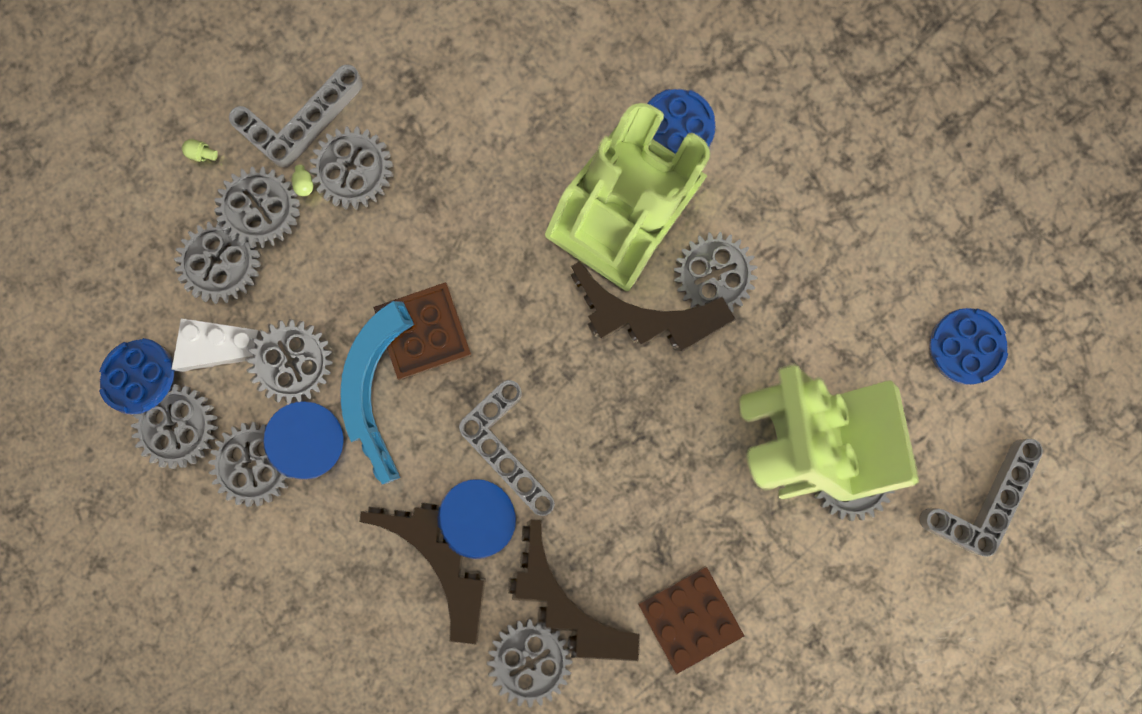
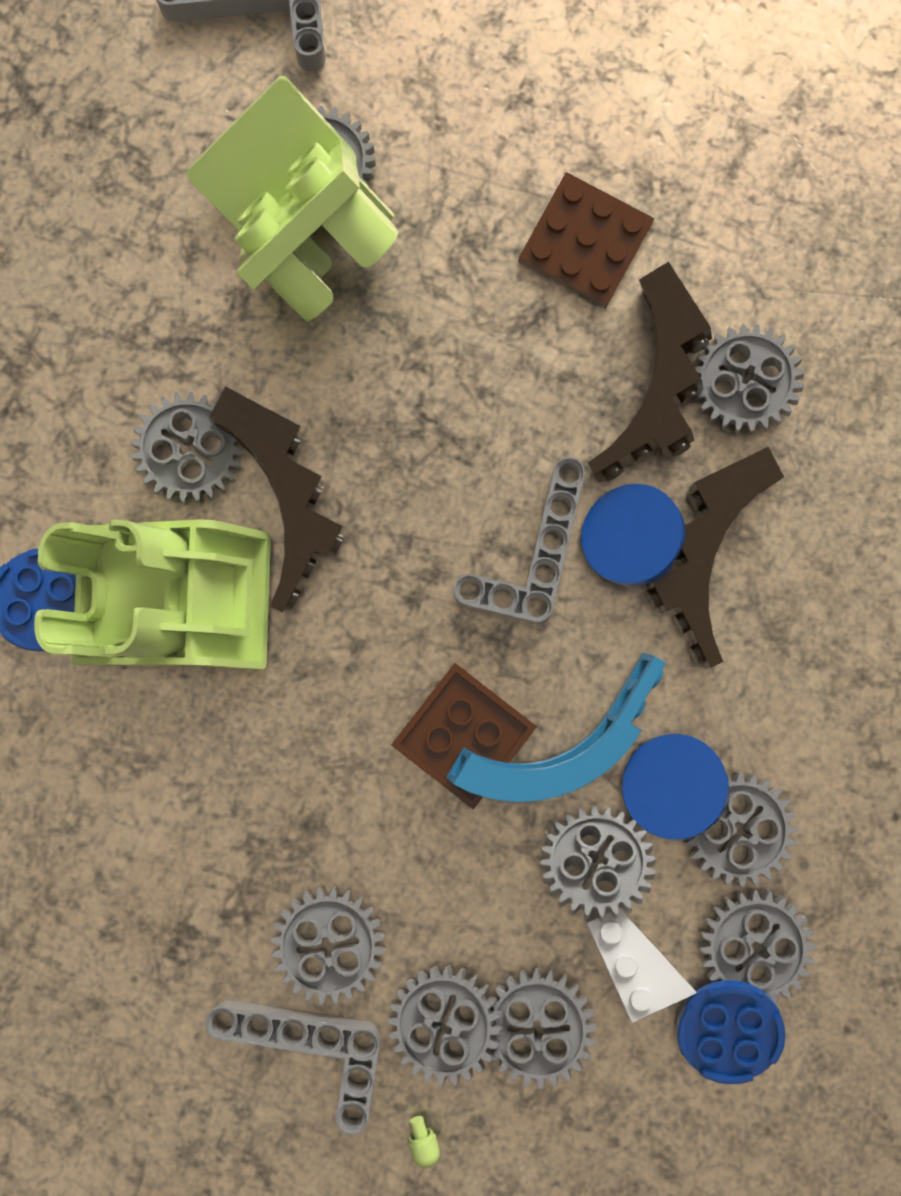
camera: 125 degrees left, 0 degrees up
yellowish green cylinder [291,165,313,196] -> none
blue tile [929,308,1008,385] -> none

